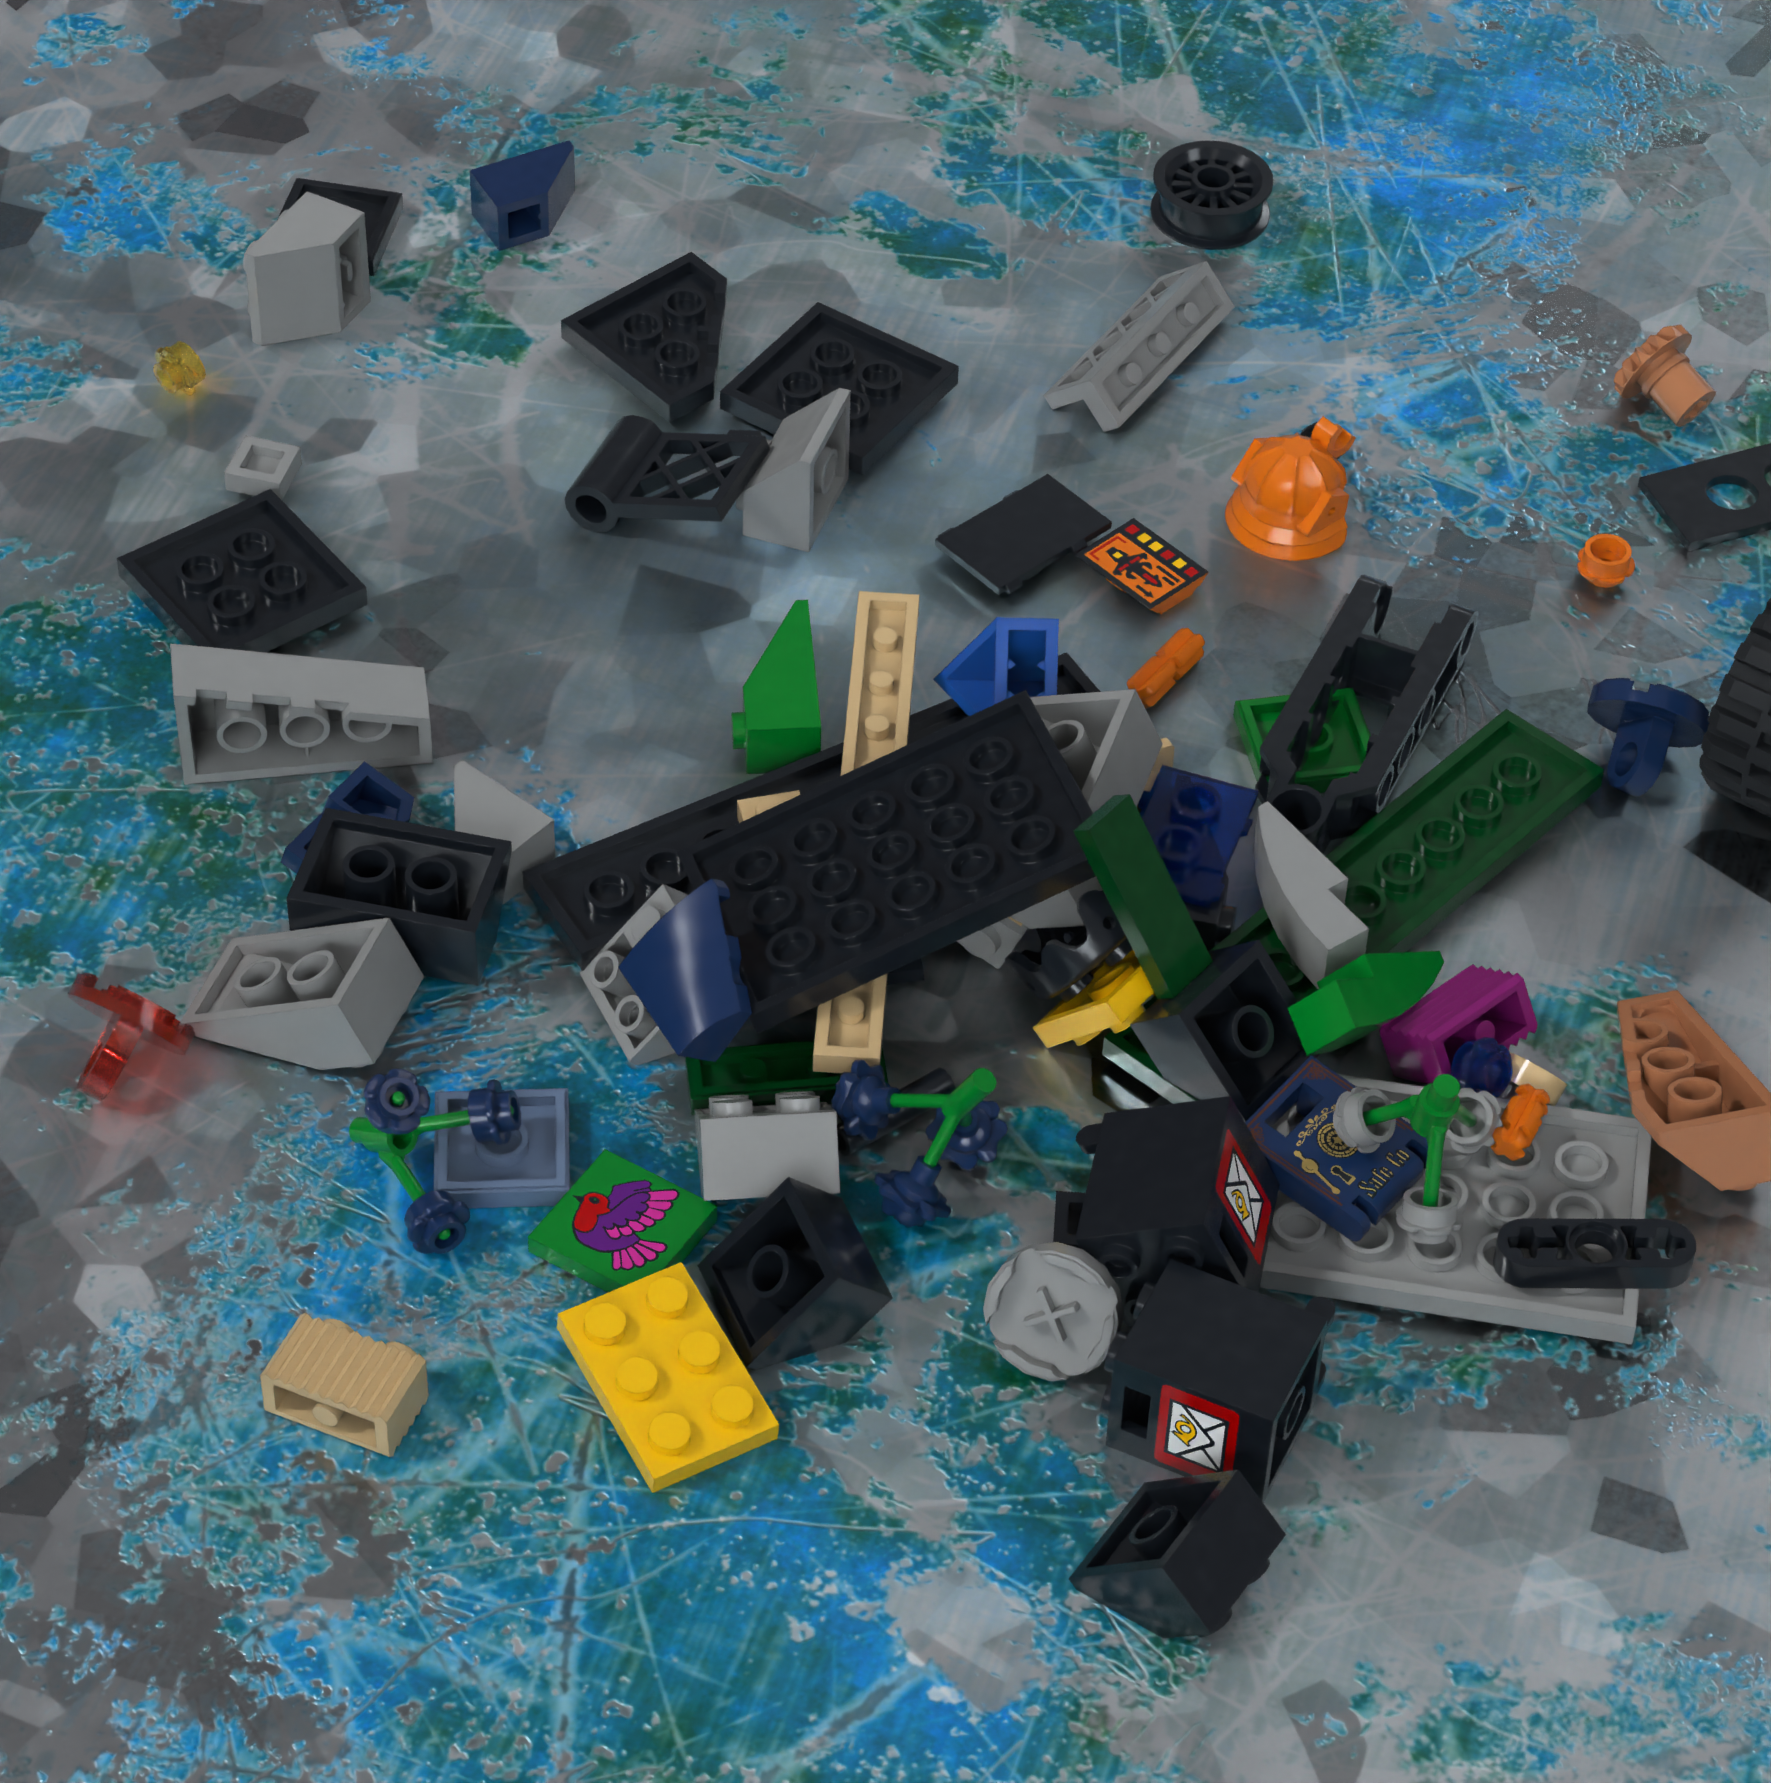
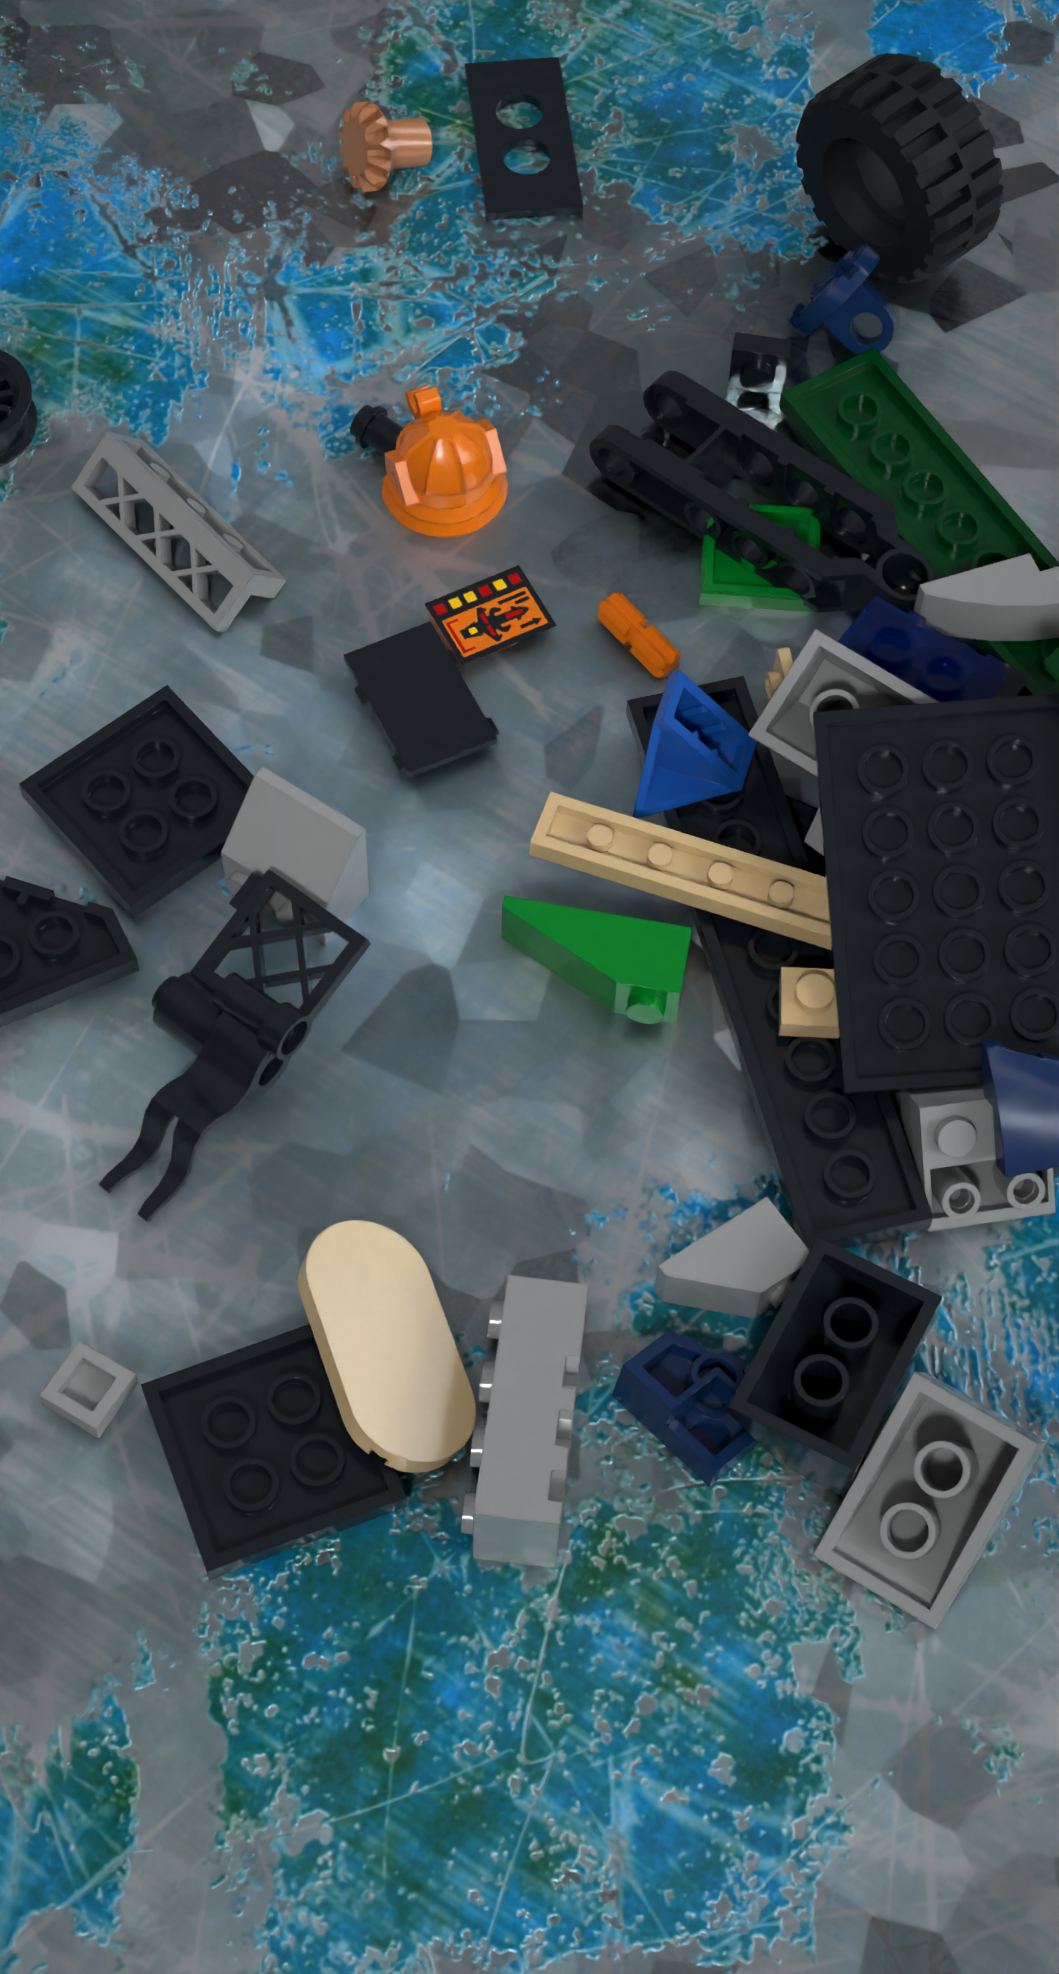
camera: 75 degrees left, 15 degrees up
clear red tile [67,972,196,1102] -> none
orange plate [1577,534,1635,588] -> none
none -> black flag [99,973,312,1222]
none -> tan tile [298,1220,476,1473]
none -> black plate [728,332,791,394]

